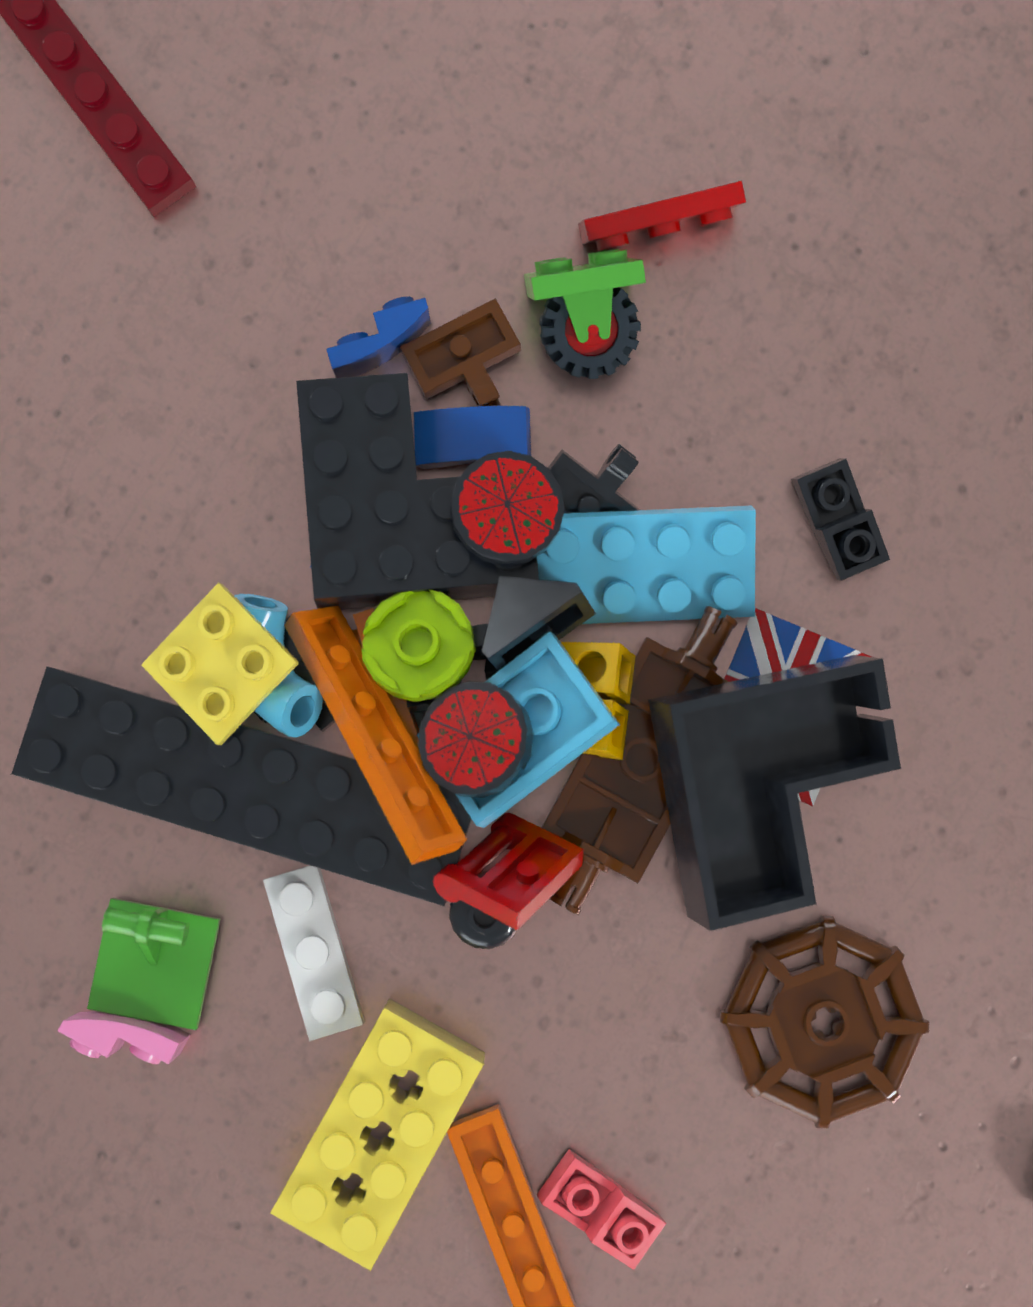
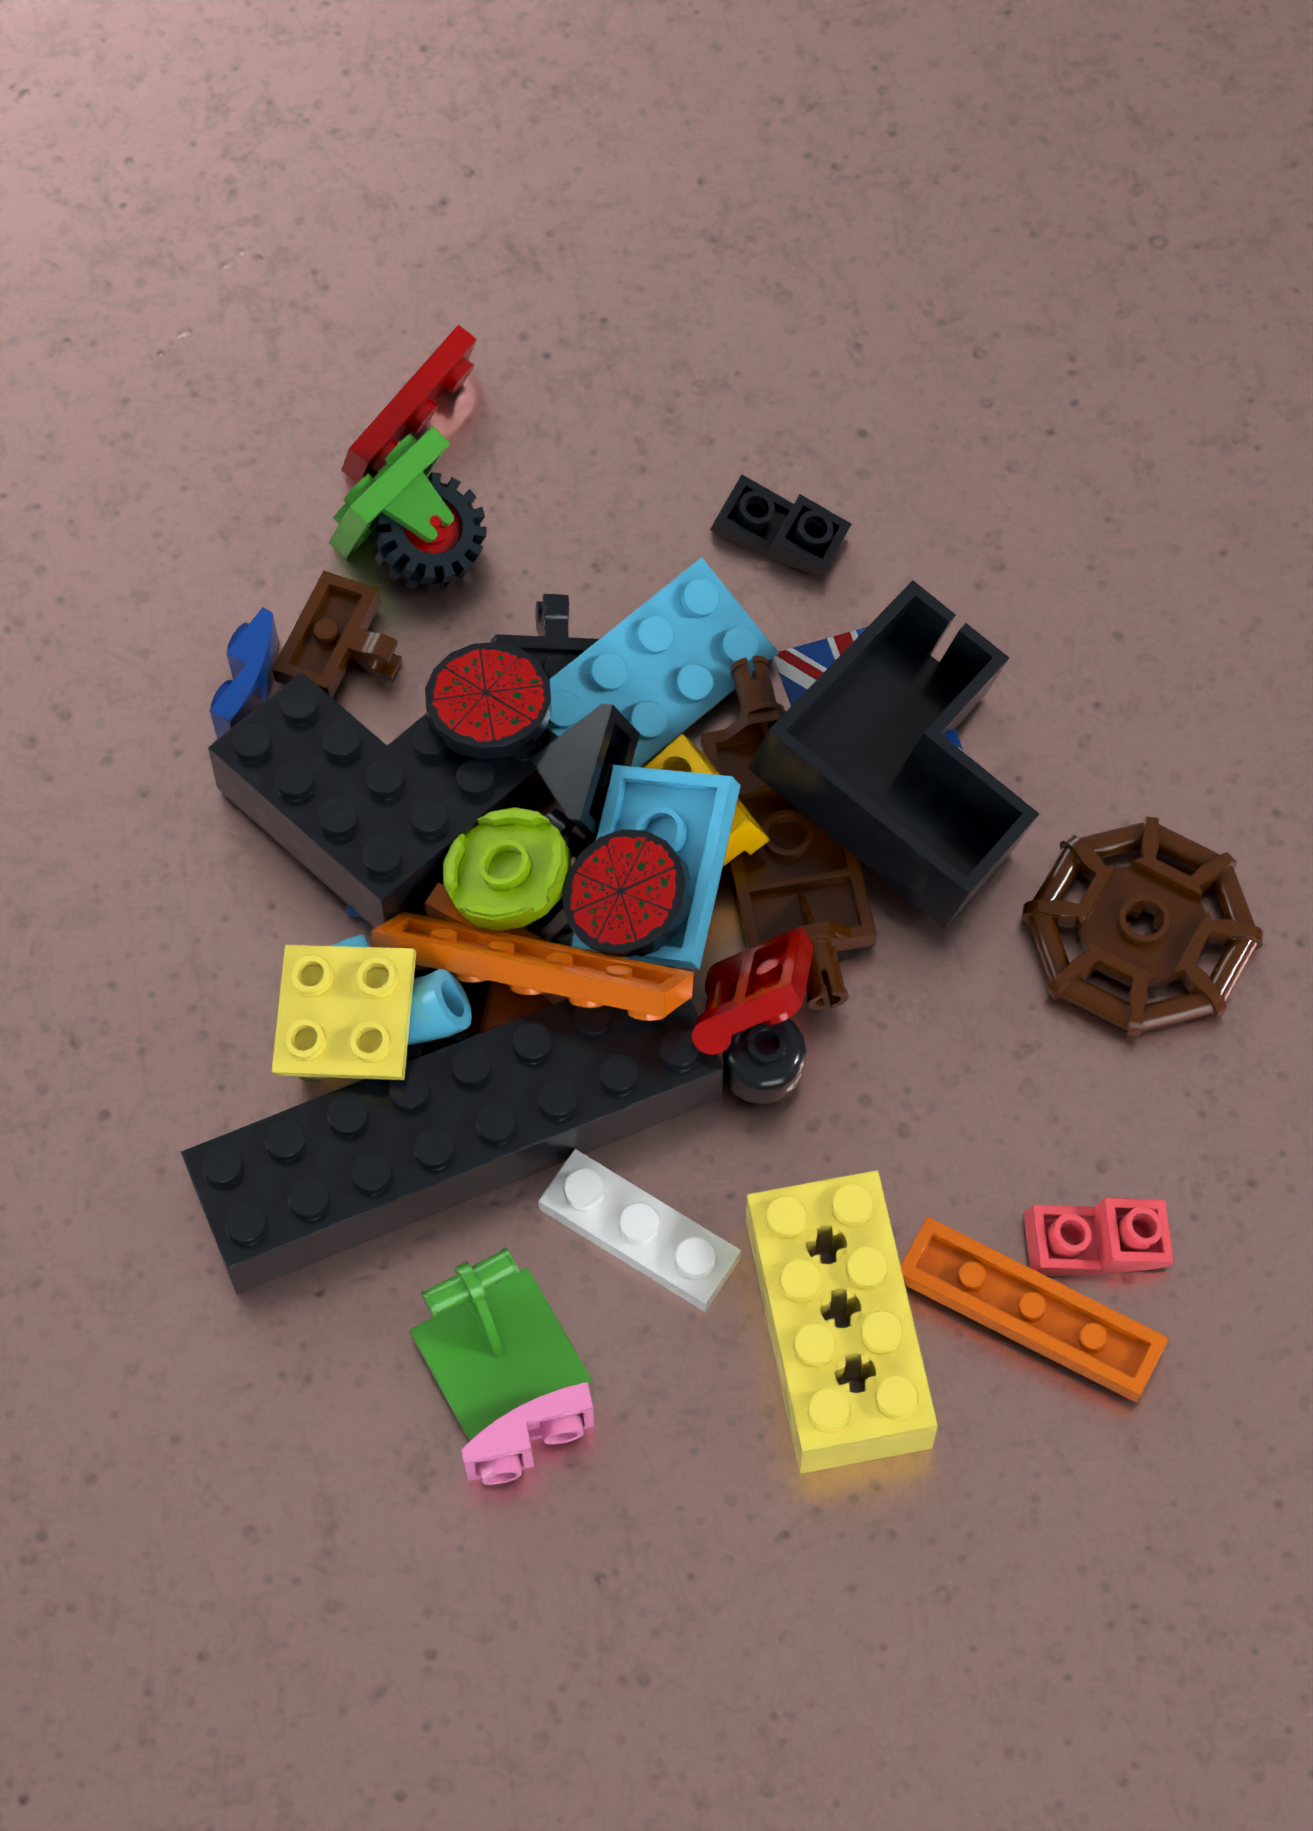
camera: 35 degrees left, 20 degrees down
blue slope [414,406,531,469] -> none

